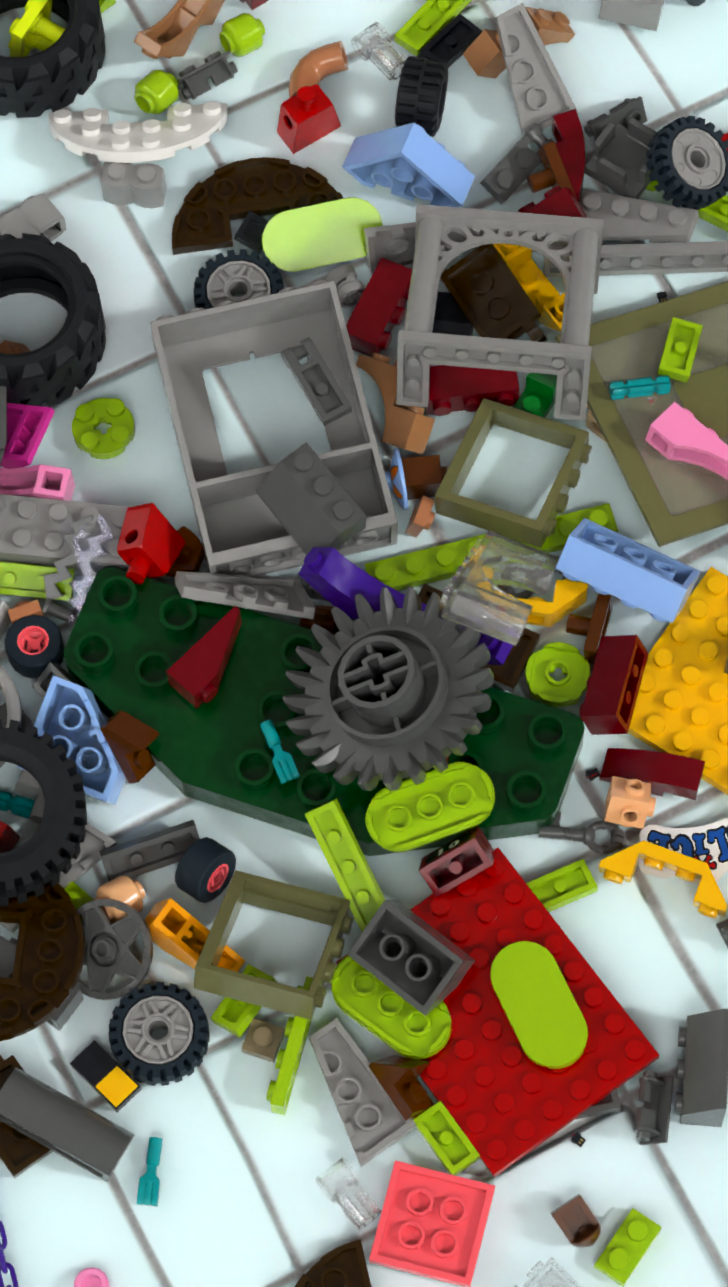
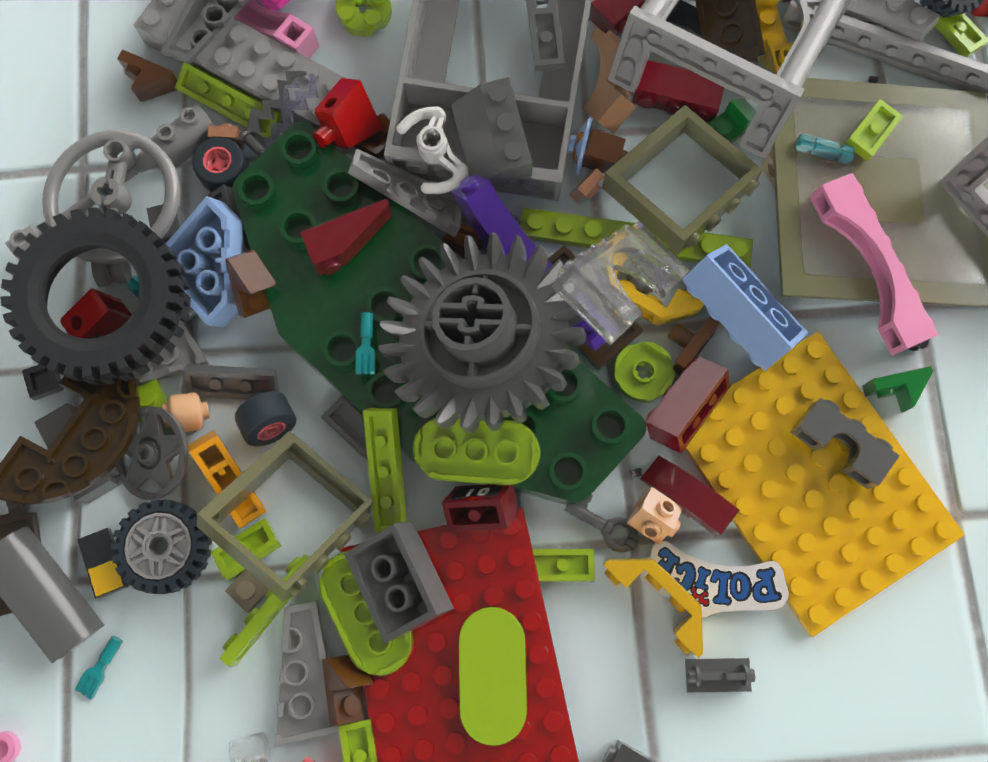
camera: 20 degrees right, 10 degrees up
none -> dark grey tile [321,396,367,459]
none -> white piece [396,106,469,194]

